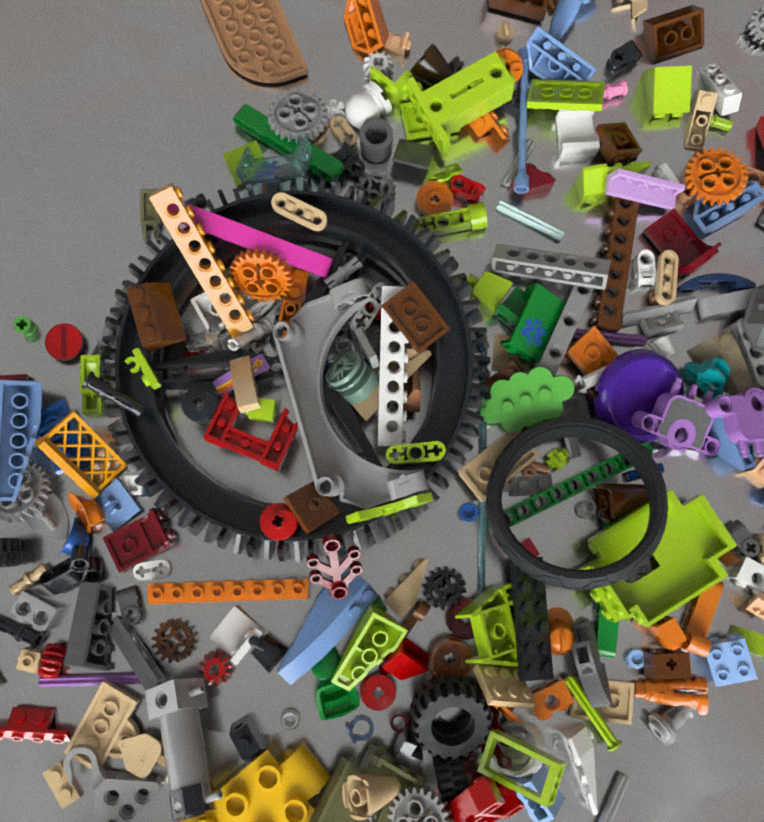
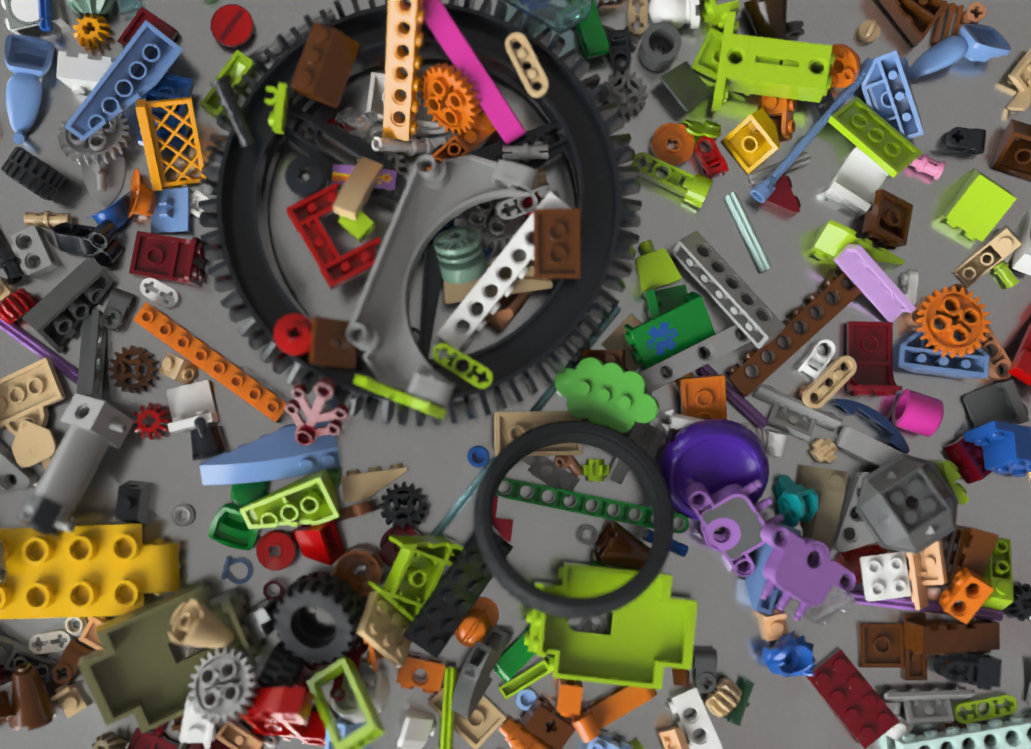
camera: 40 degrees right, 5 degrees up
light grey tile [354,327,380,369] -> none
none -> tan bracket [158,352,198,385]
none -> lime piece [498,655,552,700]
none -> yellow slope [722,108,780,174]
none -> tan gear [810,438,838,464]
none -> dark pink piece [892,389,944,437]

